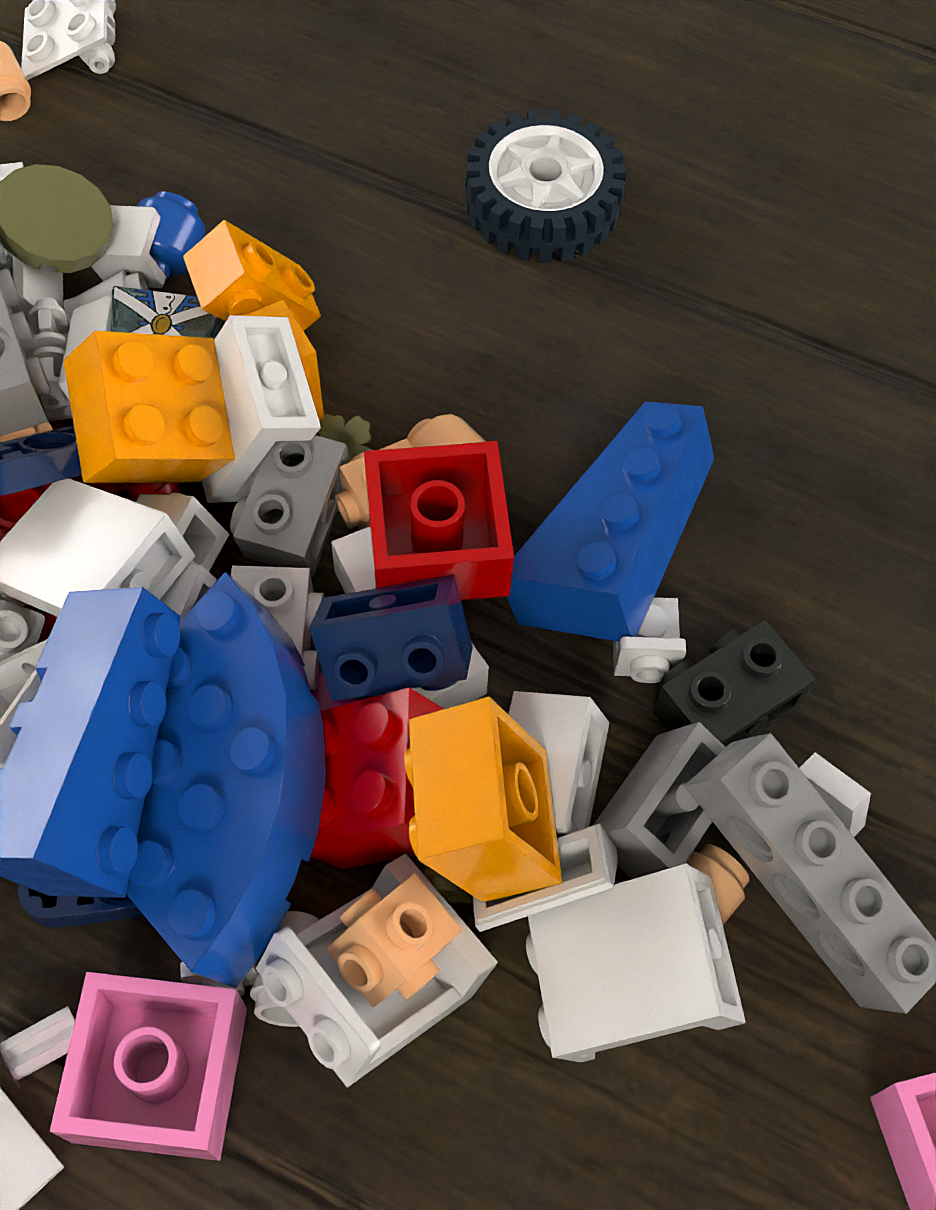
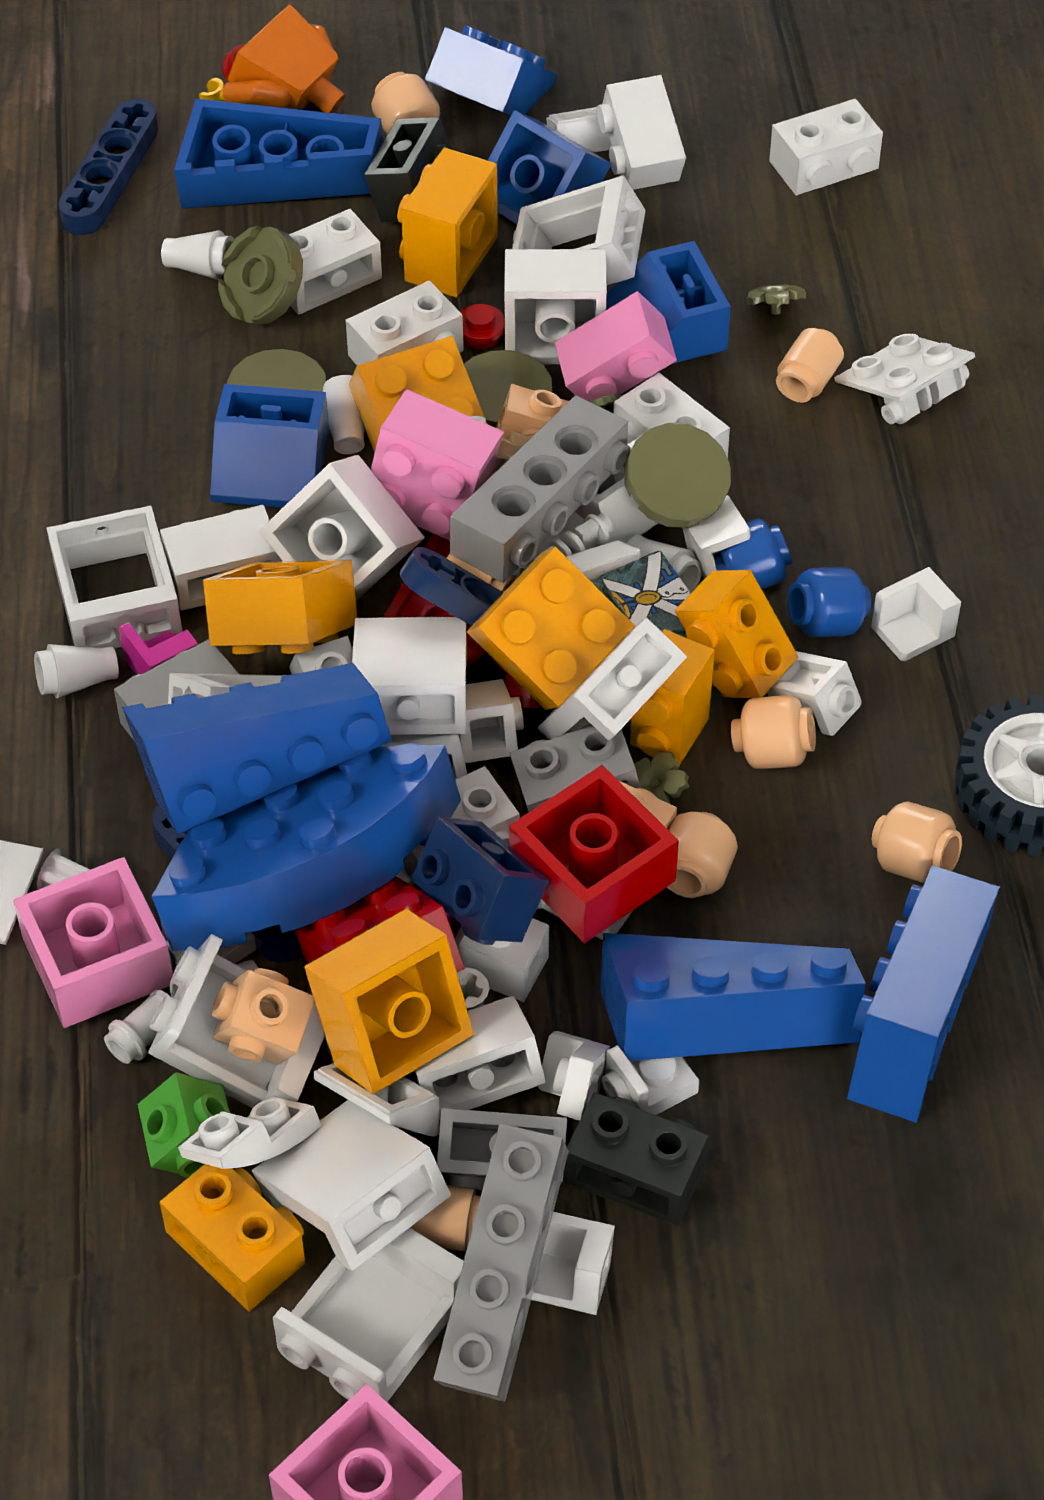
camera: 60 degrees right, 10 degrees down
none -> white pin [104,990,169,1064]
none -> bright green brick [137,1072,230,1178]
none -> light orange brick [159,1164,305,1312]
none -> white slope [178,1096,322,1169]
none -> white panel [273,1228,464,1402]
none -> white bracket [538,1031,610,1121]
none -> light nougat head [731,695,816,770]
none -> white bracket [767,651,861,736]
none -> blue head [787,567,871,638]
none -> wedge [847,865,1000,1123]
none -> white panel [871,567,961,661]
none -> light nougat head [872,802,962,883]

